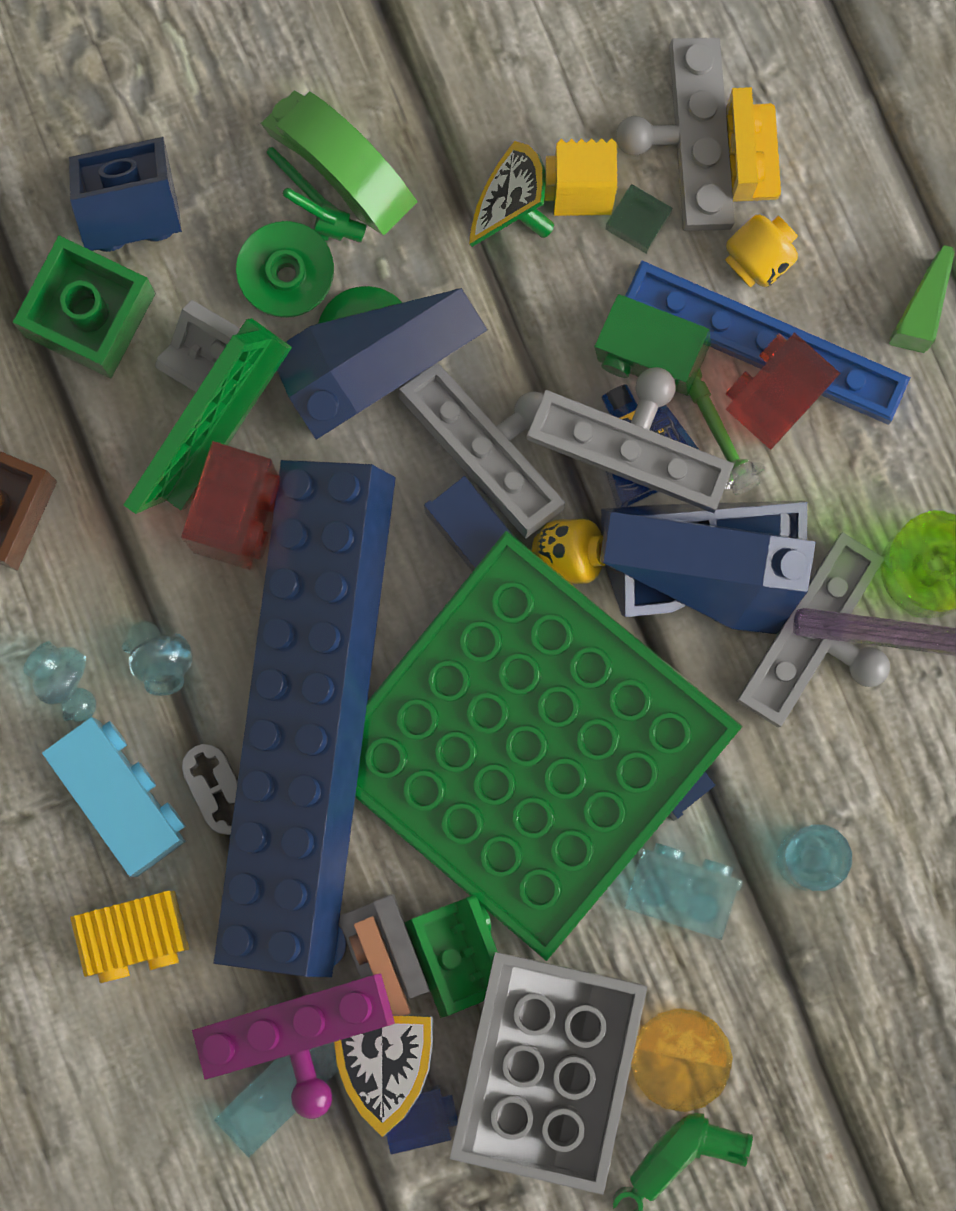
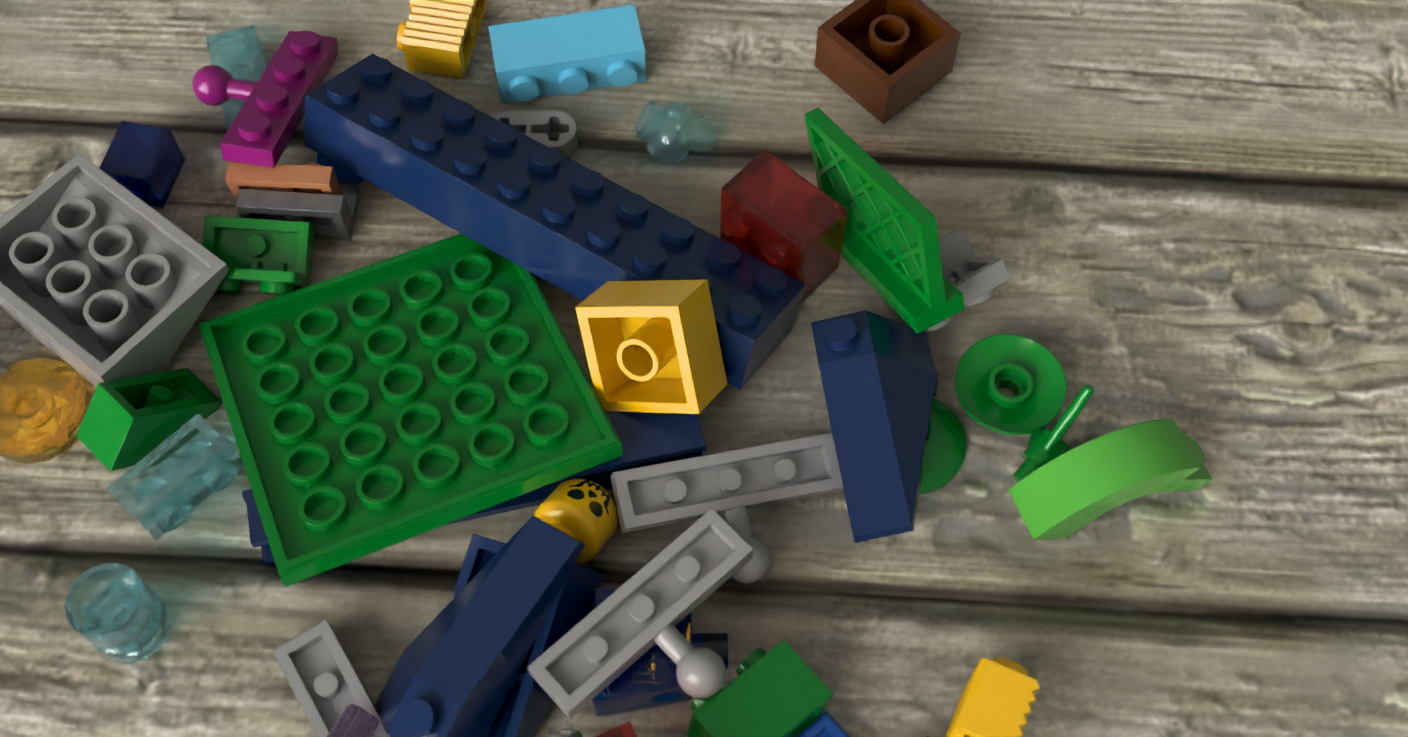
camera: 115 degrees right, 20 degrees down
green brick [13,235,156,379] -> none
clear light blue animal [23,642,97,722] -> none
dark blue slope [69,137,182,252] -> none
shield [334,1015,433,1137] -> none
shield [469,141,554,247] -> none
none -> green slope [76,368,221,471]
none -> yellow brick [575,280,727,414]

